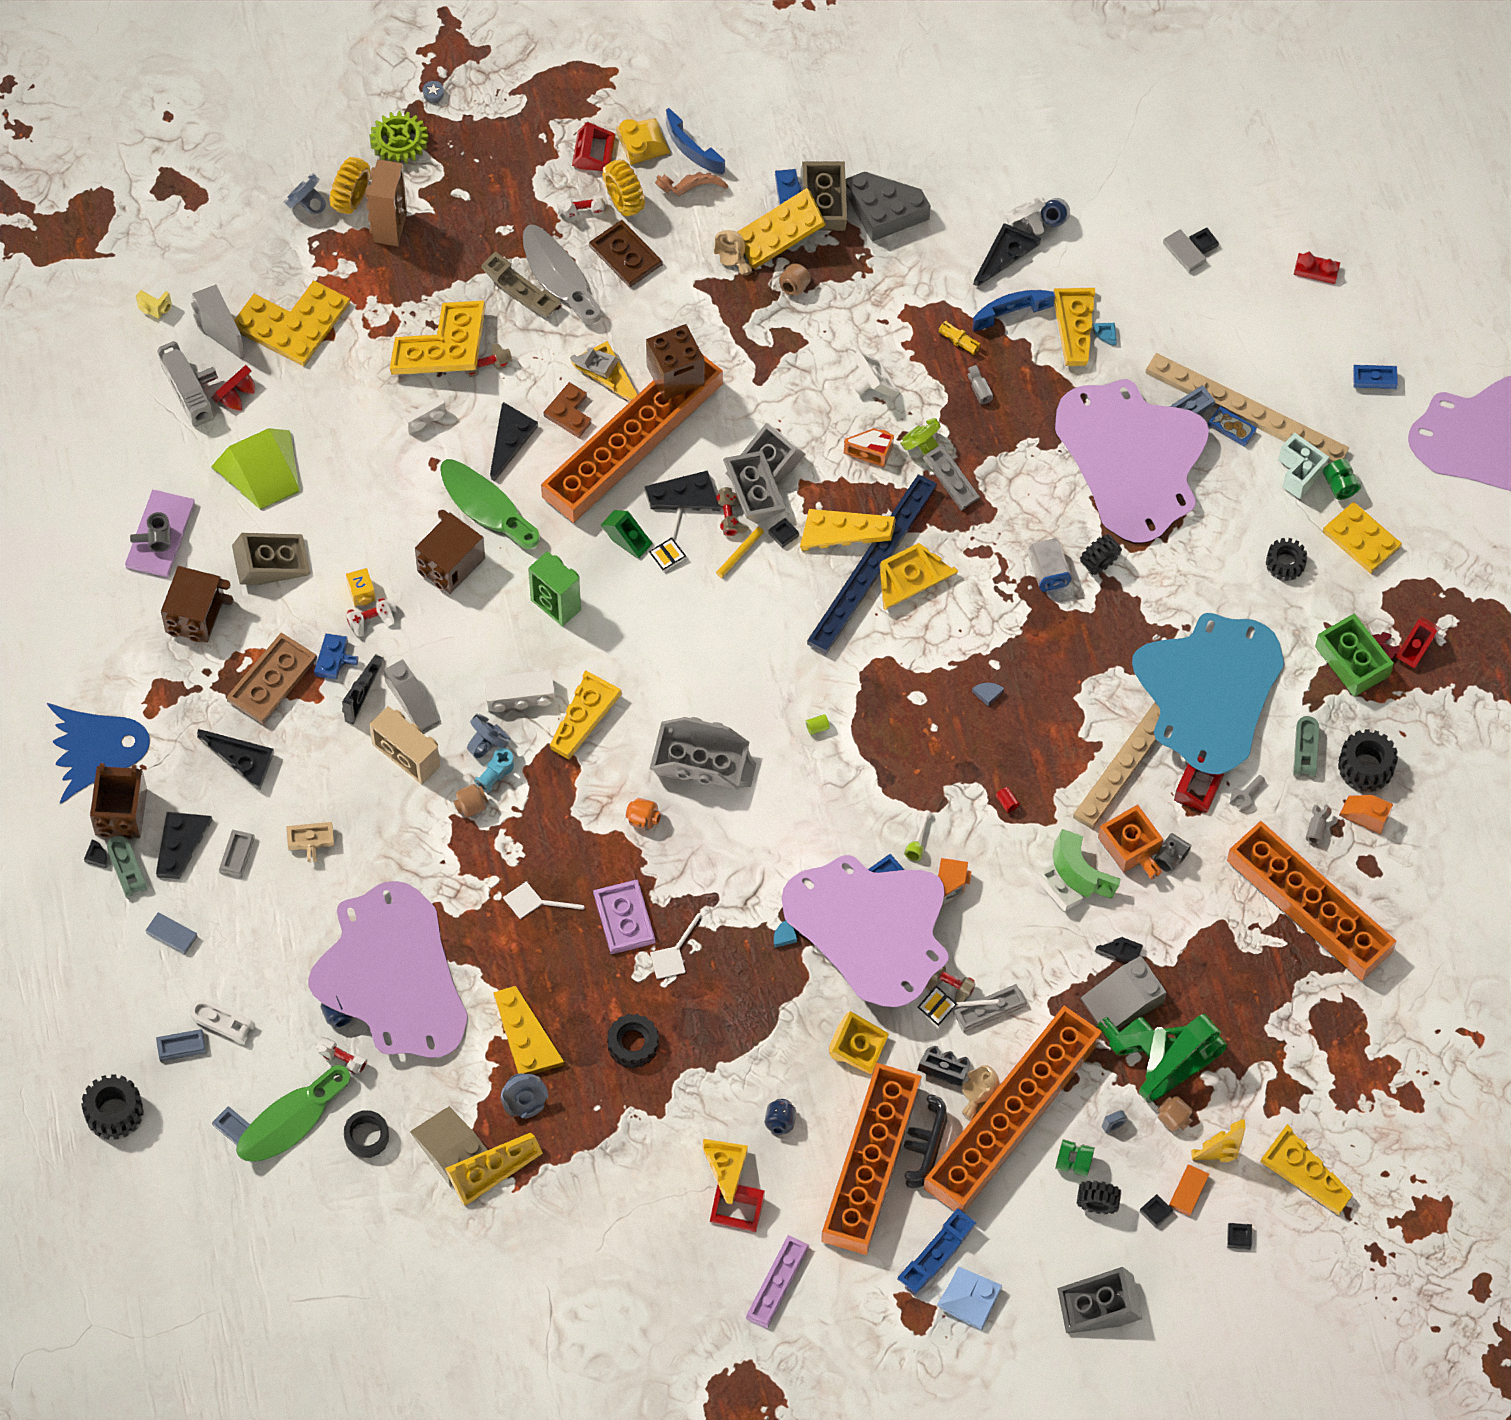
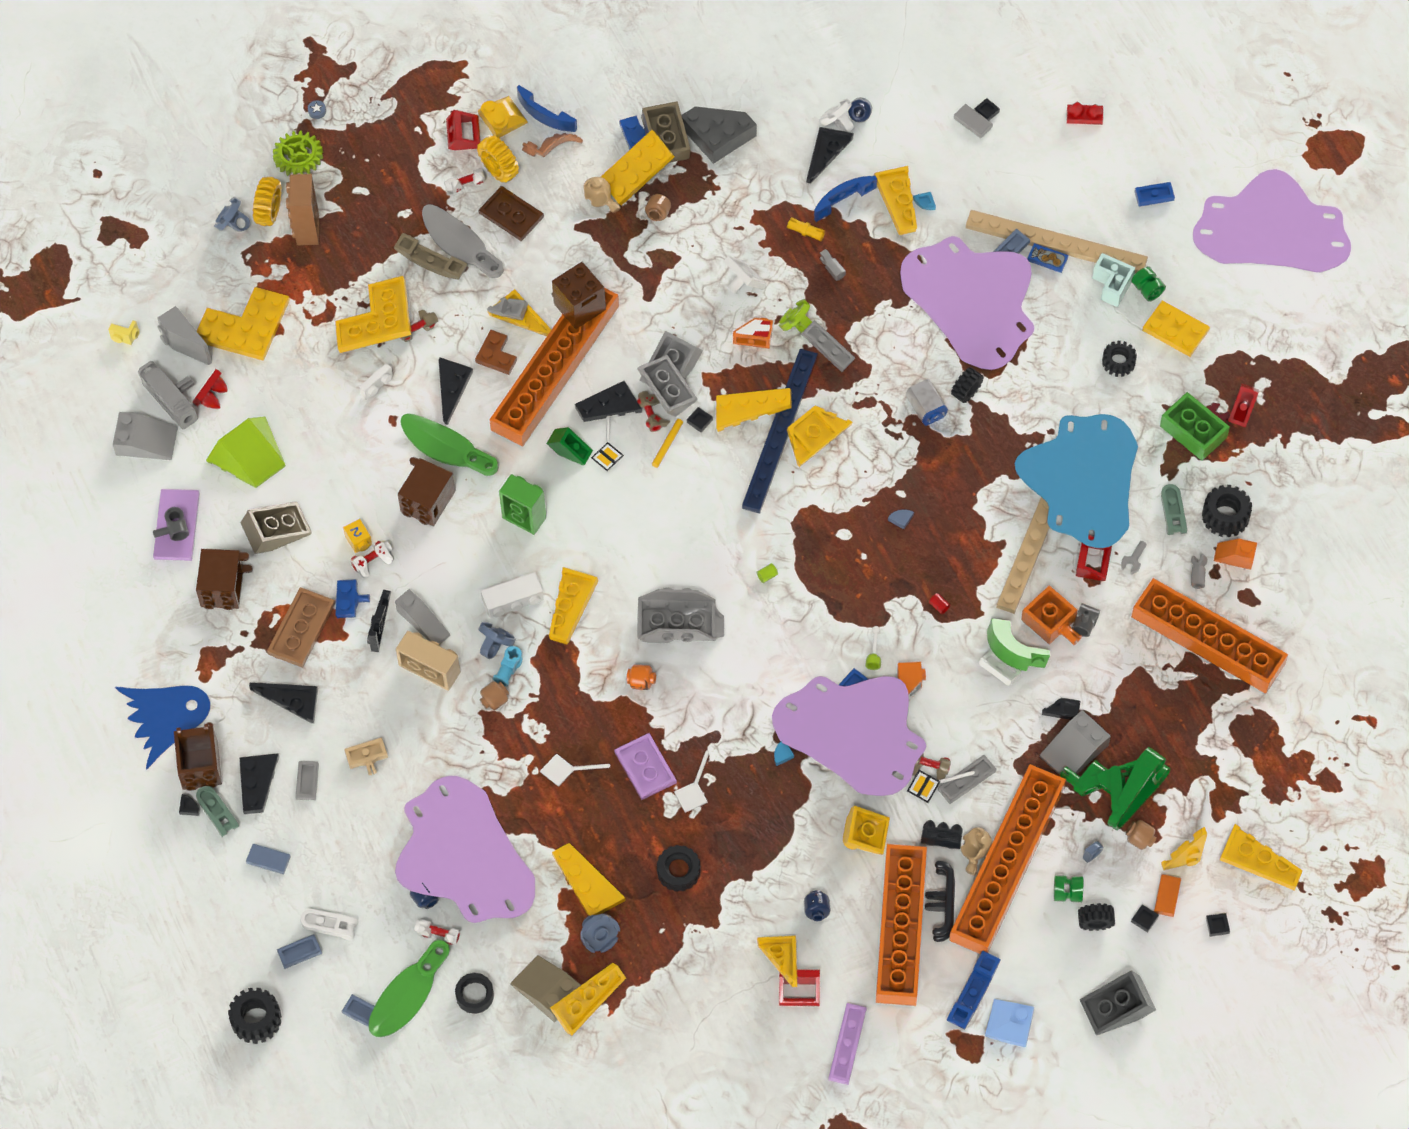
camera: 10 degrees left, 0 degrees up
none -> light grey slope [113,412,178,460]

